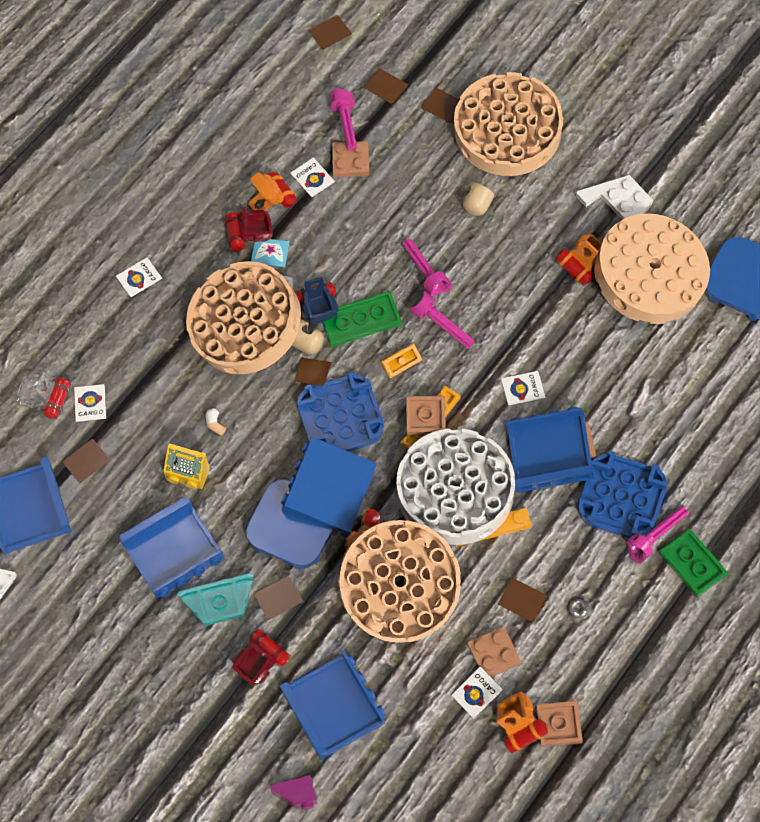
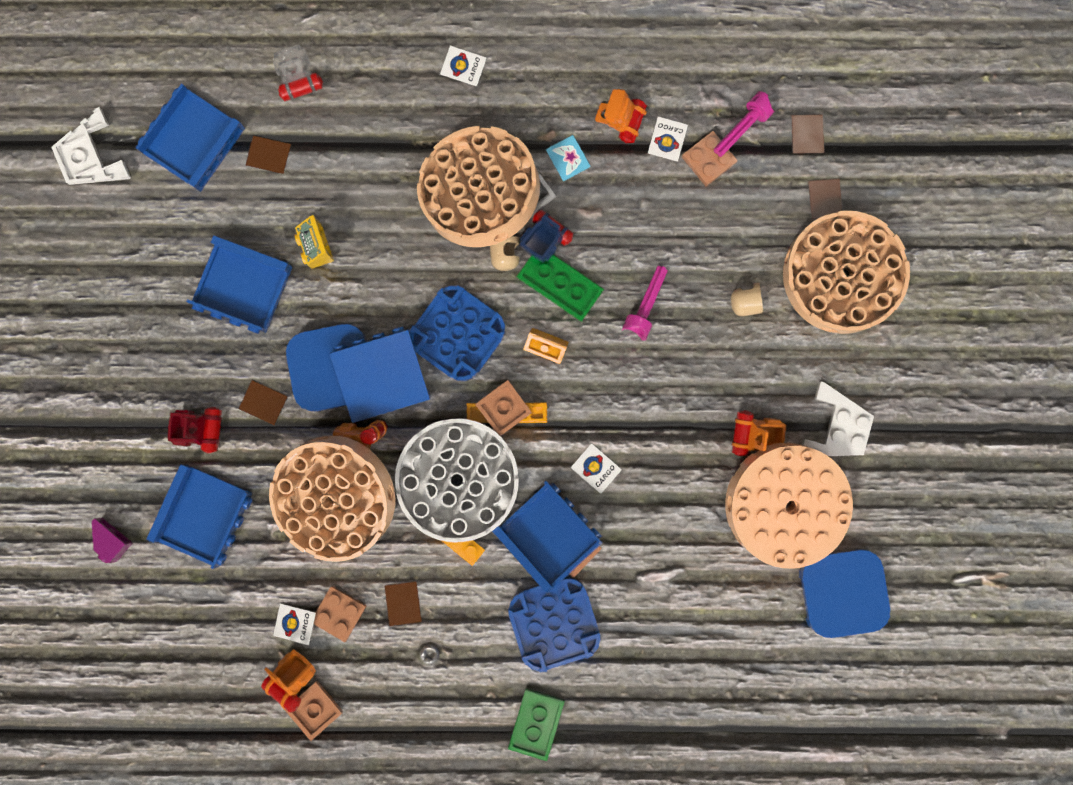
camera: 50 degrees right, 20 degrees up
white sticker [74,384,106,422] -> none
teal wing [178,573,254,626] -> none
arm [205,408,226,436] -> none
dark red piece [225,206,273,252] -> none
reddish brown sticker [294,357,332,386] -> none
reddish brown sticker [308,15,352,50] -> none
dark pink piece [409,291,475,349] -> none
dark pink piece [625,505,689,564] -> none

